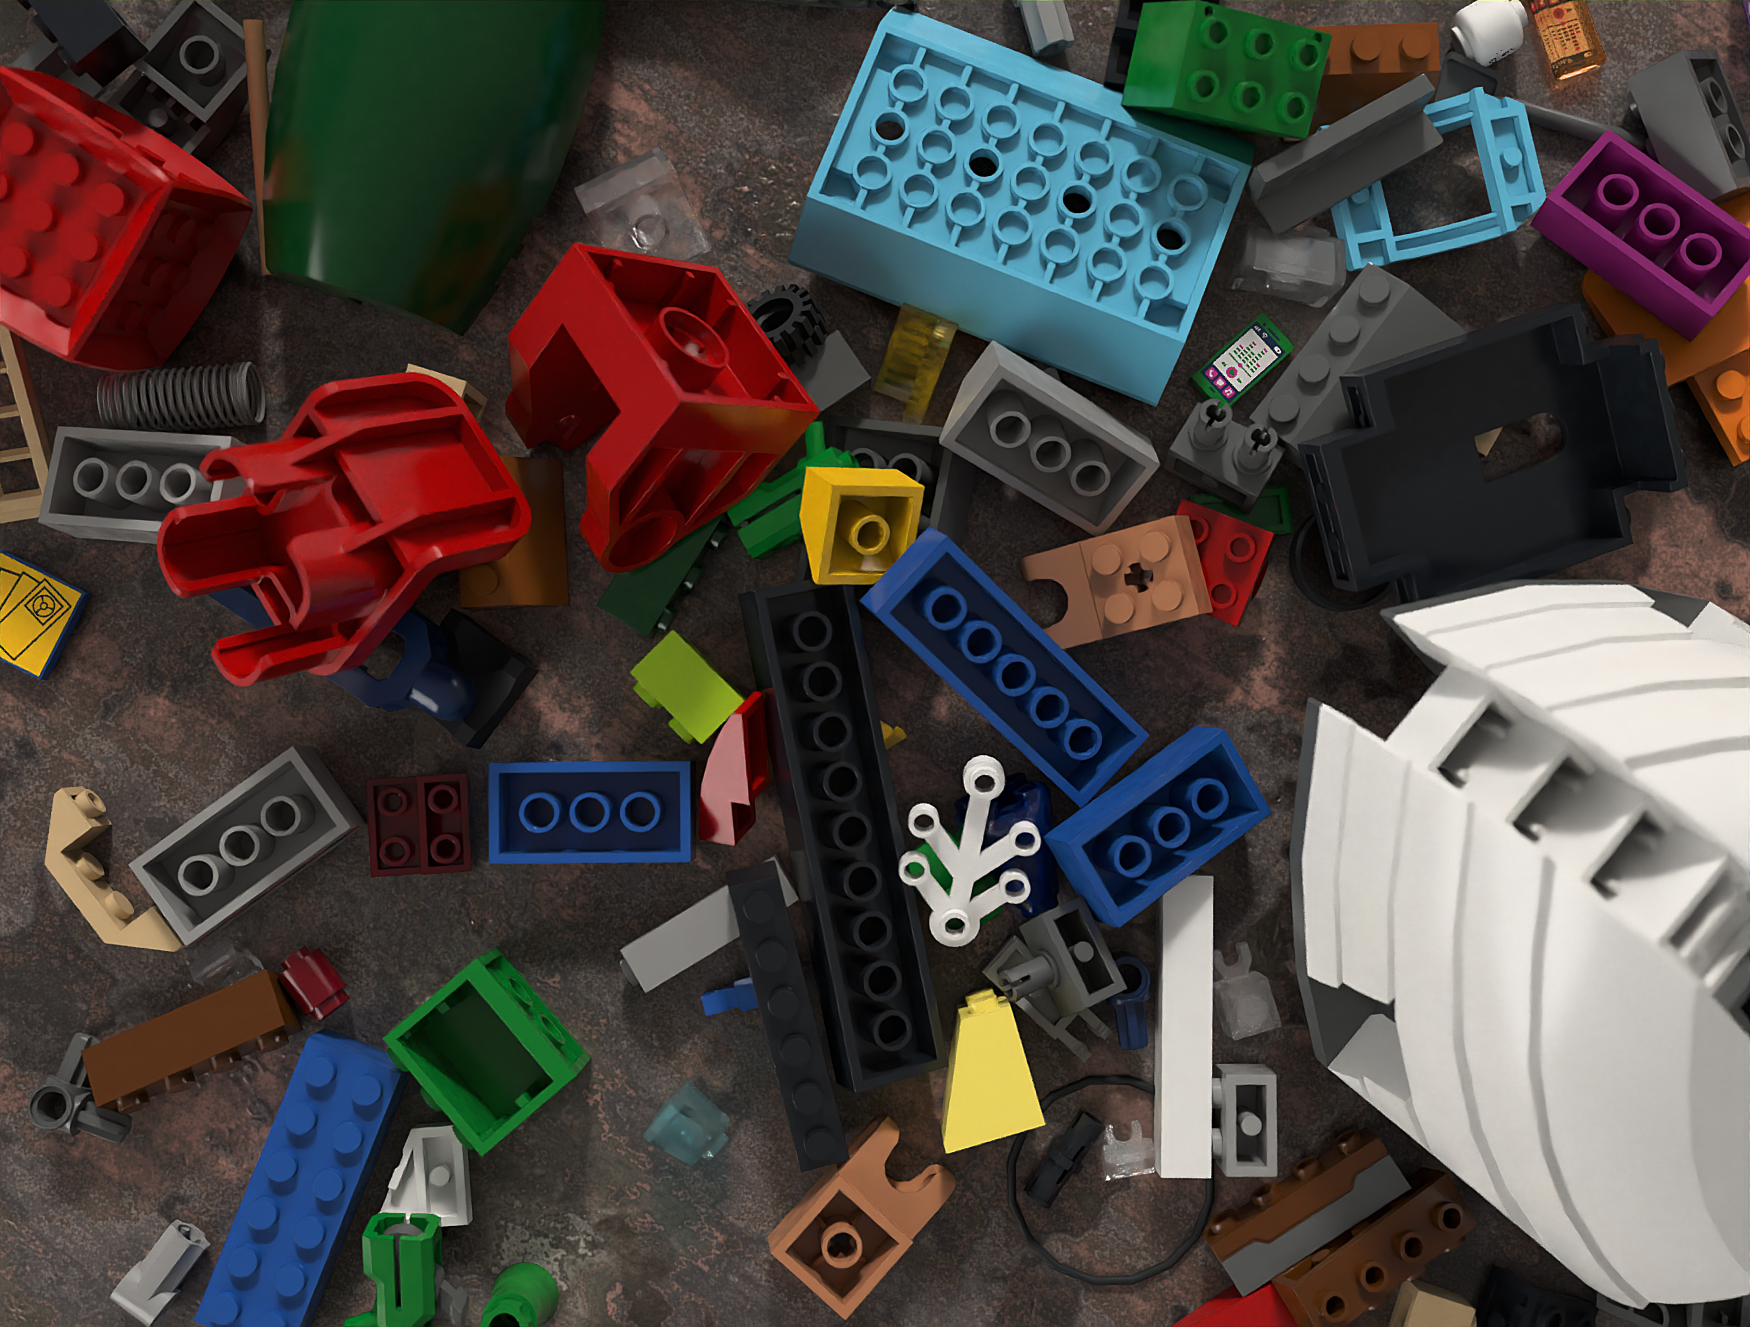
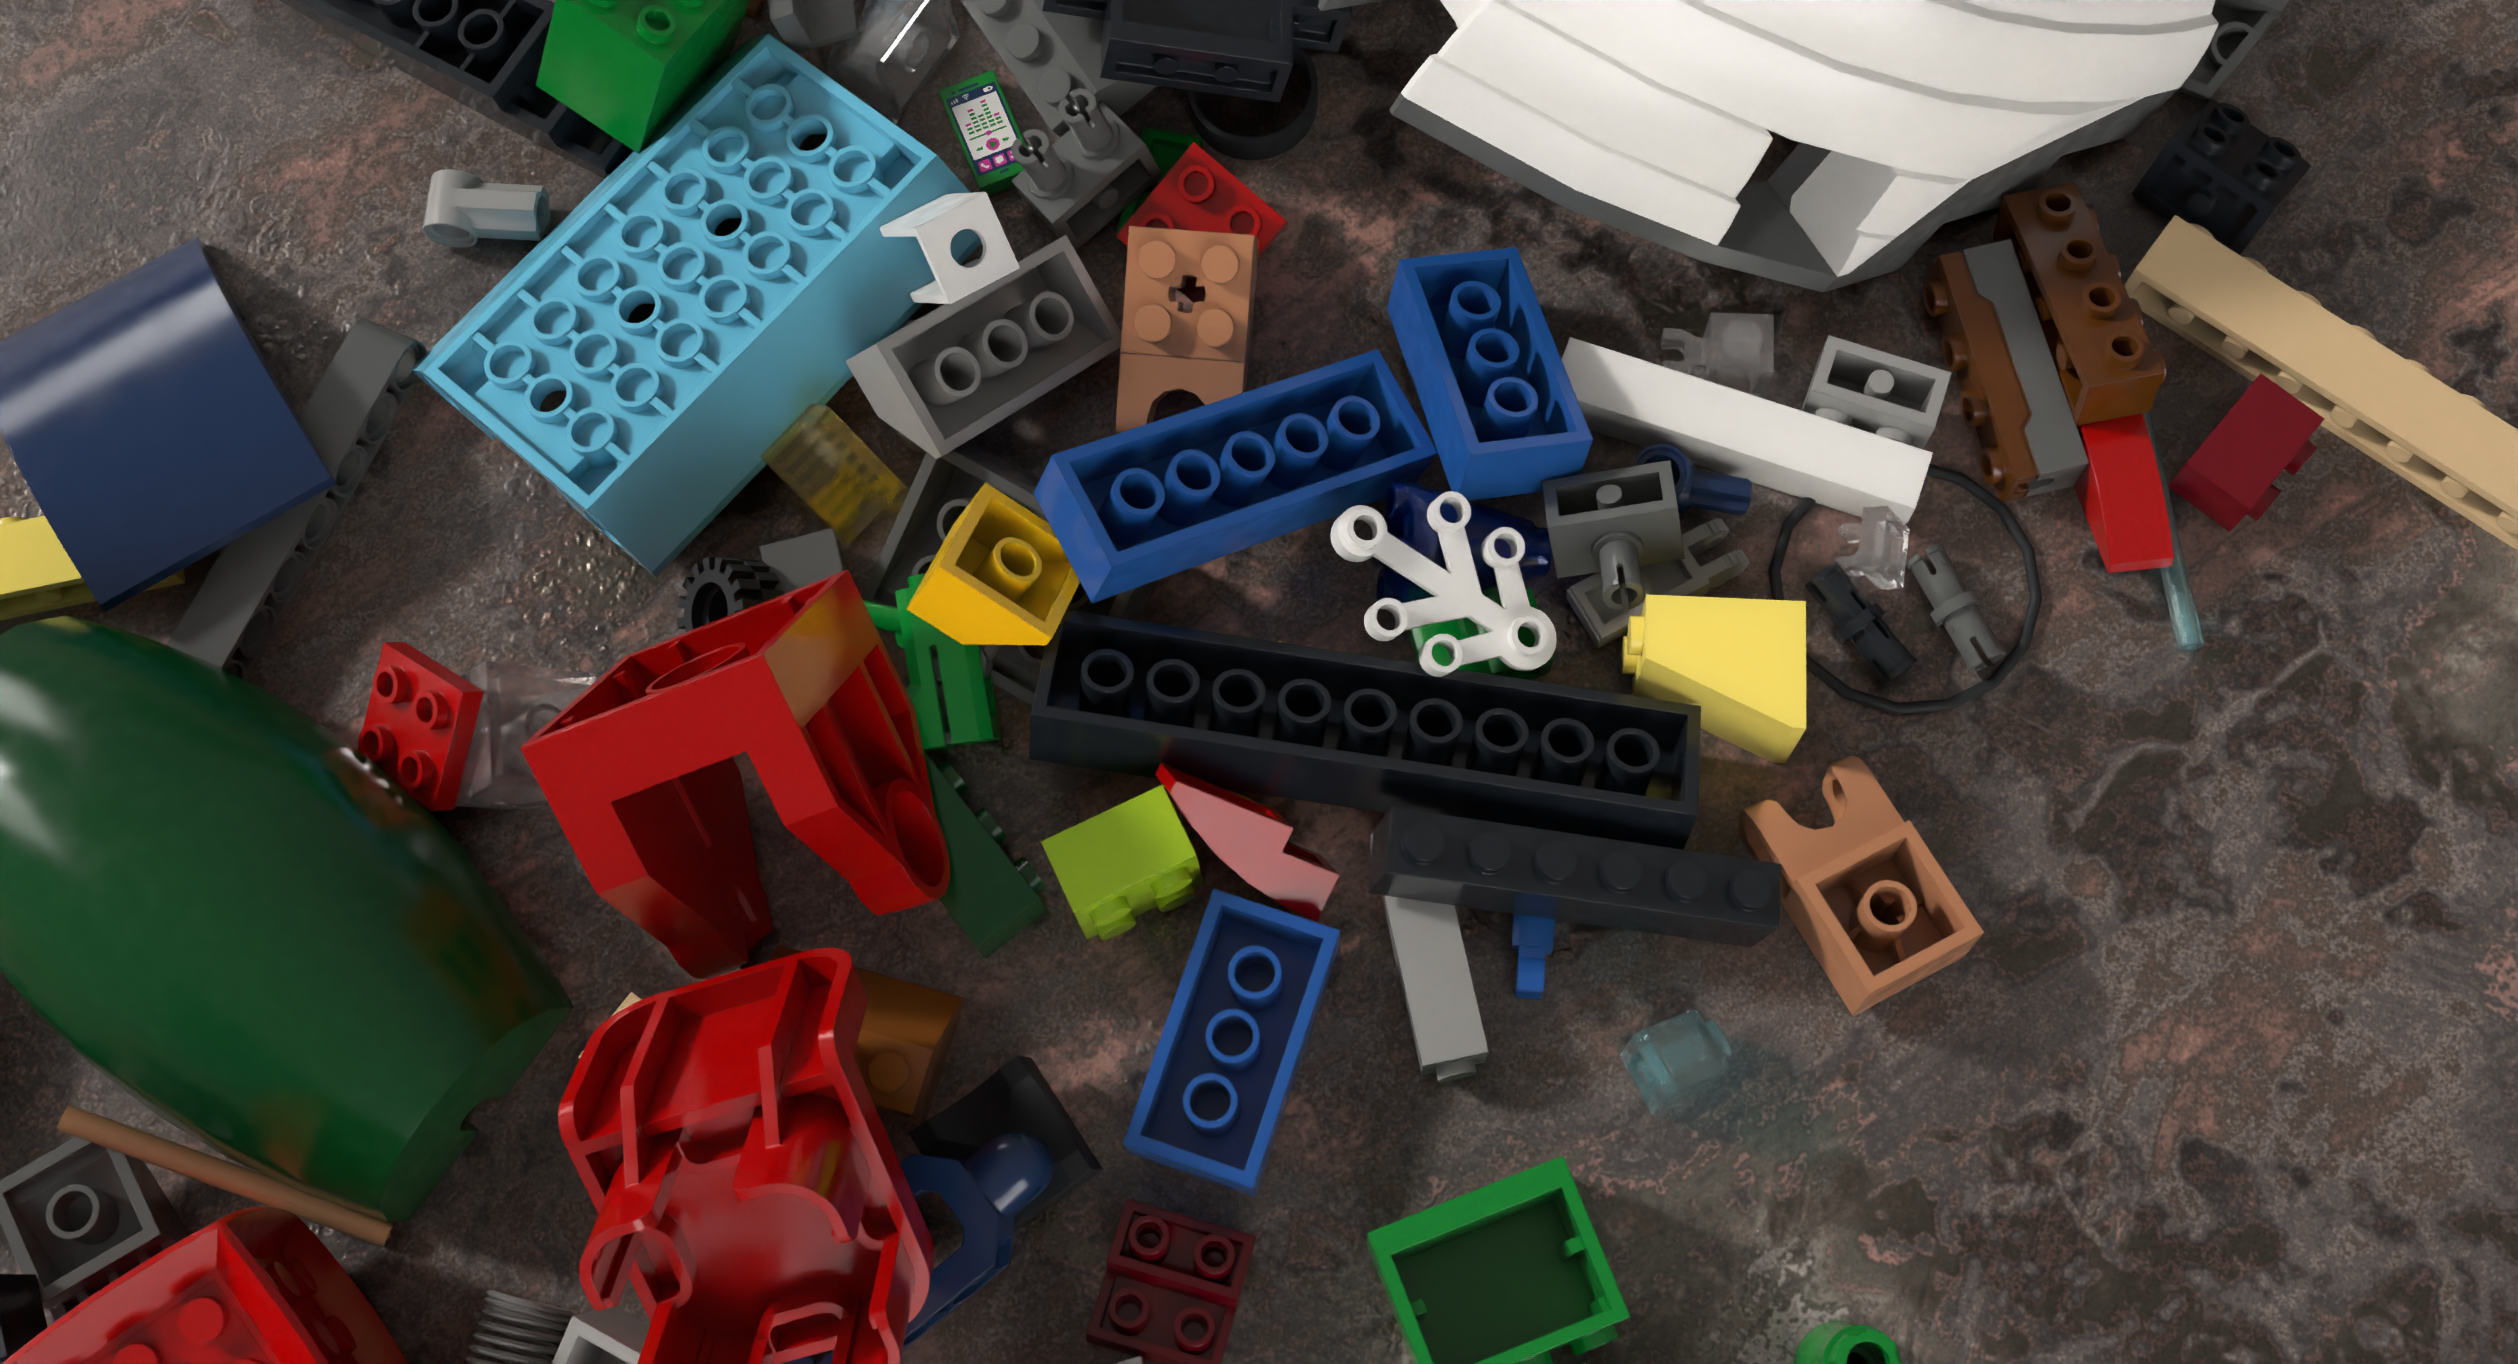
camera: 65 degrees left, 15 degrees down
none -> red plate [358,642,484,812]
none -> white piece [879,192,1020,304]
none -> dark grey pin [1906,543,2006,673]

